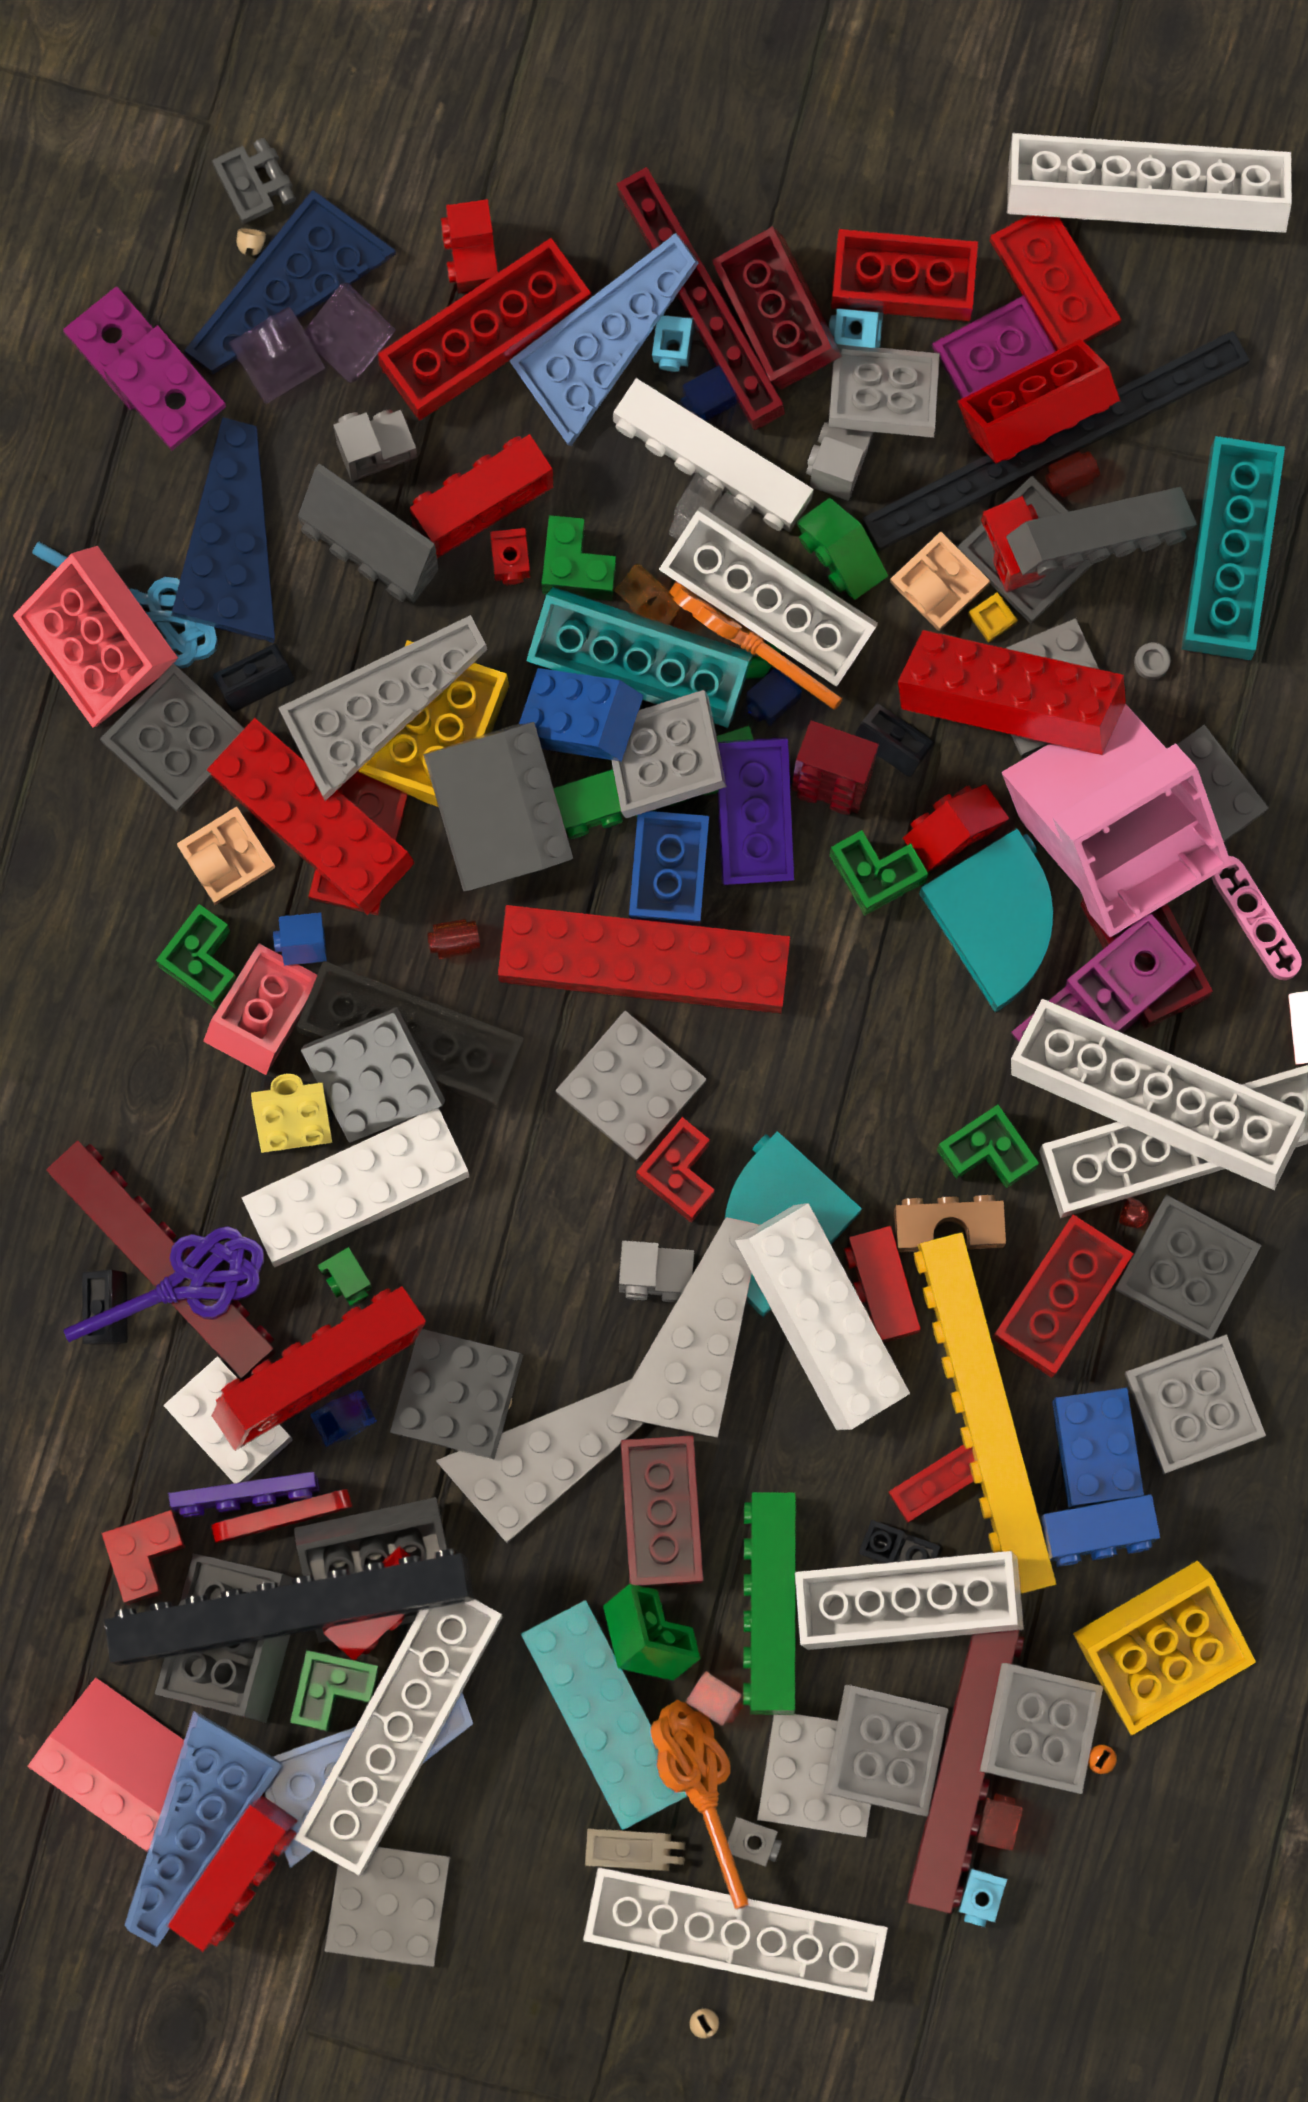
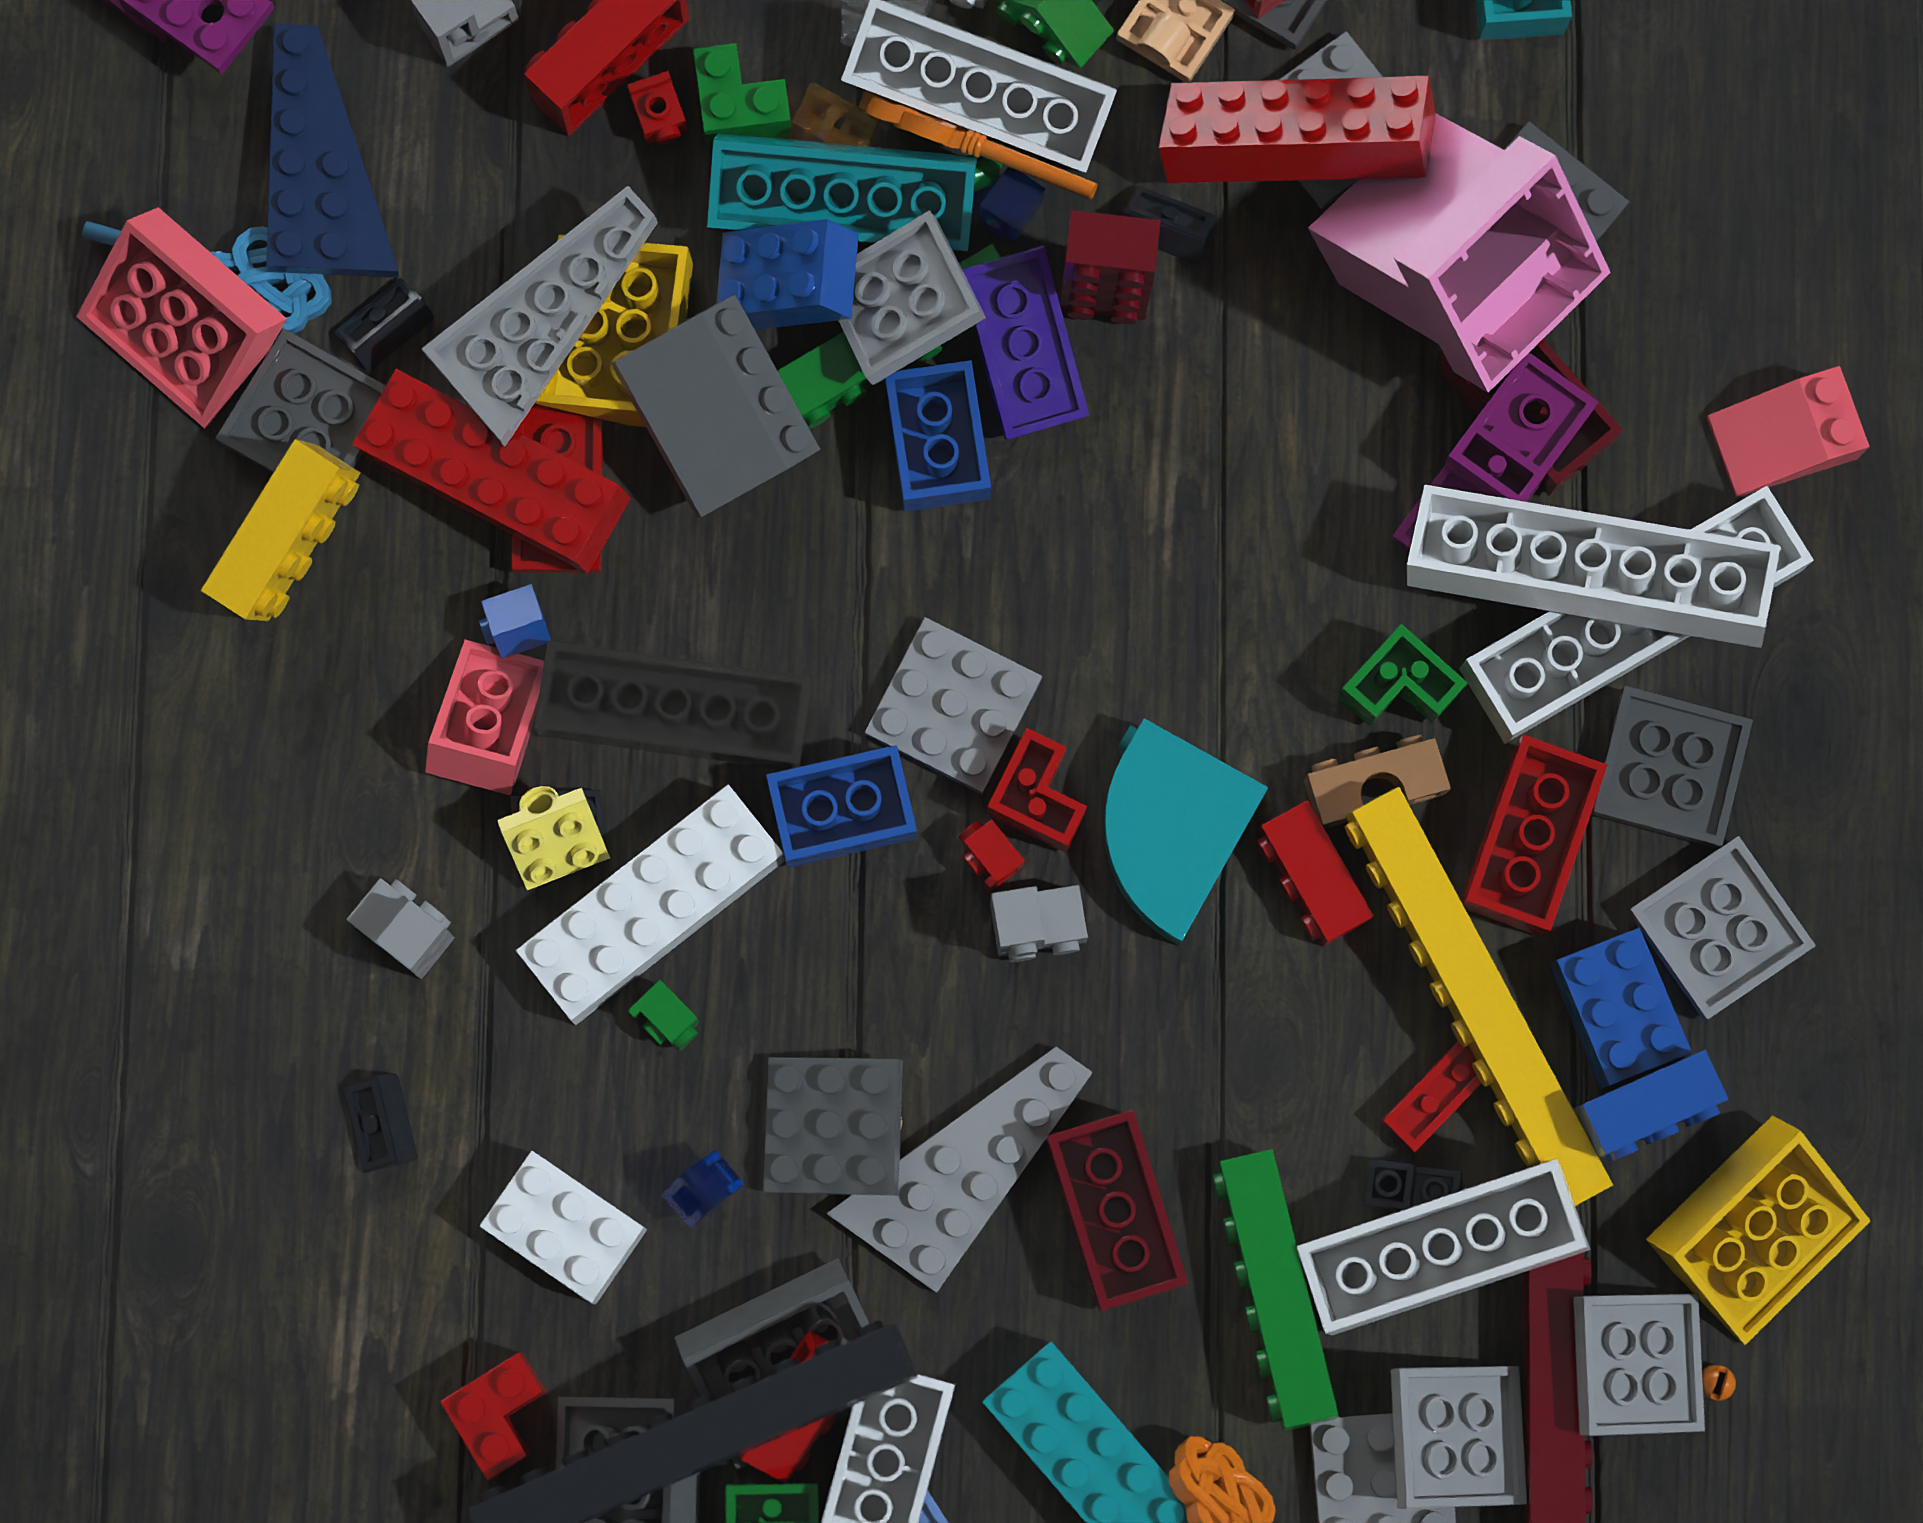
camera: 15 degrees left, 0 degrees up
dark red brick [46,1140,275,1381] -> none
dark purple piece [63,1226,264,1342] -> none
green brick [156,904,236,1009] -> none
dark purple plate [169,1472,320,1518] -> none
light nougat plate [177,807,275,905] -> none
red brick [211,1286,426,1451] -> none
beam [211,1489,352,1543] -> none
dark grey slope [298,464,438,604] -> none
plate [301,1007,445,1143] -> none
clear red brick [427,918,480,959] -> none
red brick [498,905,790,1014] -> none
green brick [603,1584,700,1681] -> none
light grey wing [611,1217,761,1438] -> none
clear red brick [685,1671,743,1727] -> none
white brick [735,1203,910,1430] -> none
green brick [829,830,928,916] -> none
red brick [903,784,1009,872] -> none
teal brick [919,829,1053,1013] -> none
yellow tile [968,592,1018,643] -> none
clear red brick [975,1794,1023,1851] -> none
clear red hinge [1119,1197,1149,1228] -> none
light grey tile [1134,643,1170,680] -> none
bright pink beam [1211,856,1302,980] -> none
none -> yellow brick [201,439,361,621]
none -> light grey brick [346,878,455,979]
none -> blue brick [766,745,917,868]
none -> red brick [958,819,1025,893]

